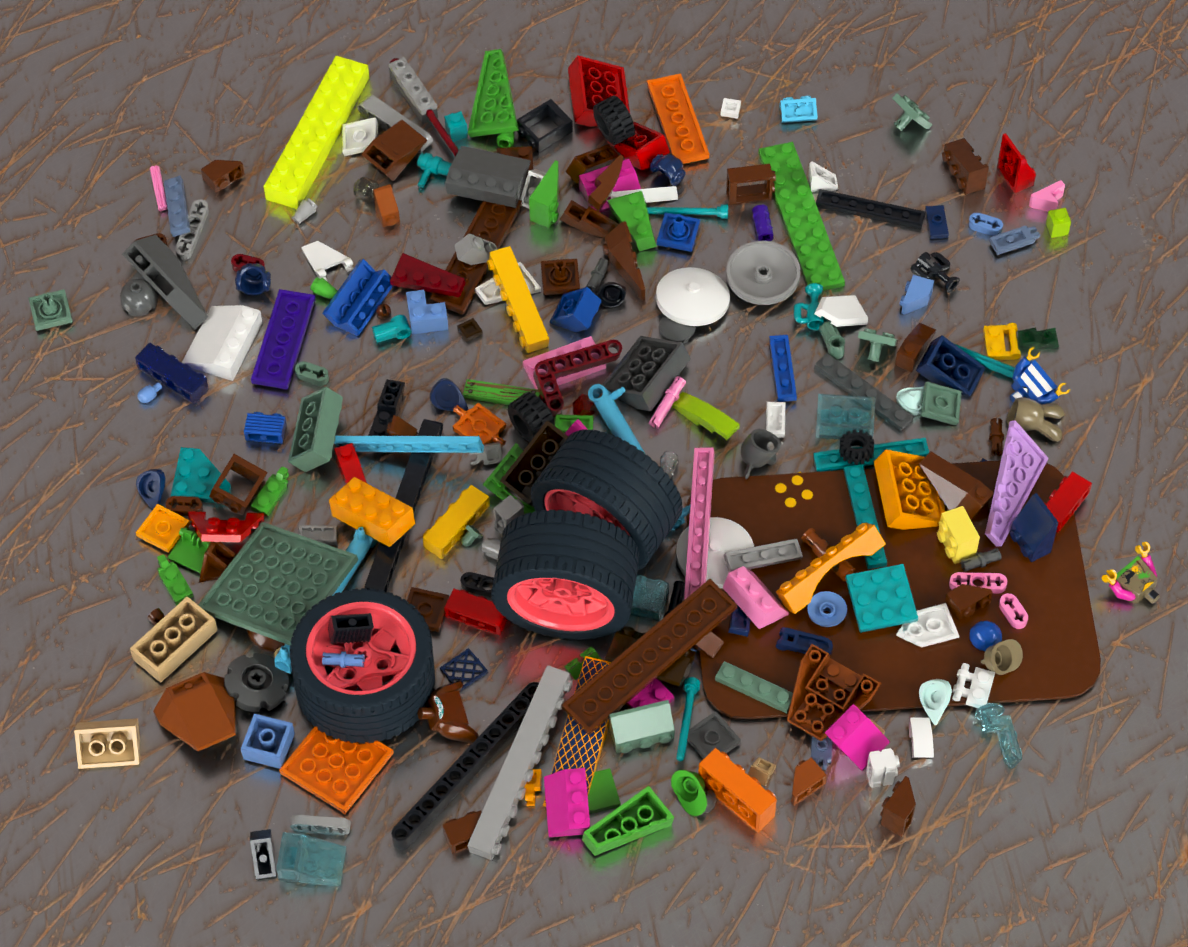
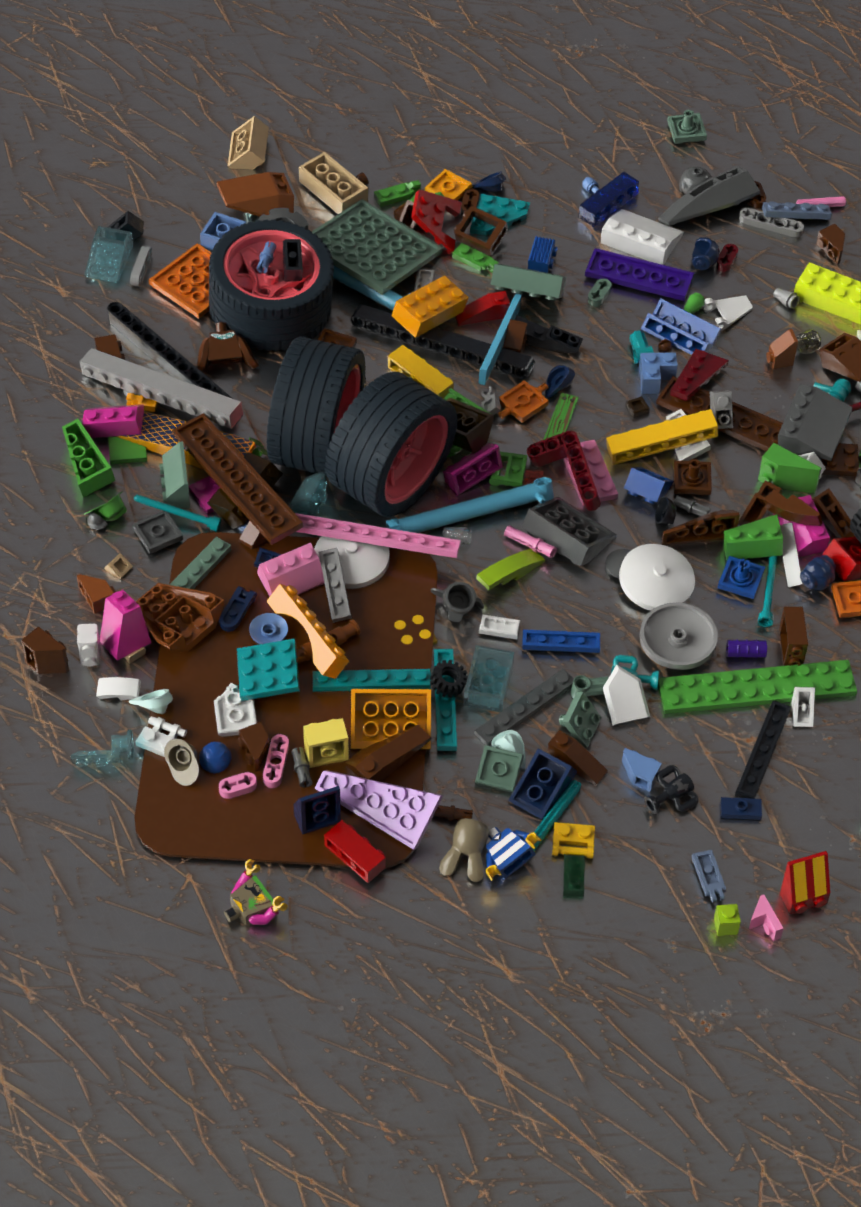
camera: 95 degrees right, 5 degrees down
dark blue window [440,648,488,692] -> none
black tyre [507,392,555,442] -> none
orange brick [698,748,777,833] -> none
reddish brown wedge [942,138,989,195] -> none
medium blue beam [968,213,1003,236] -> none

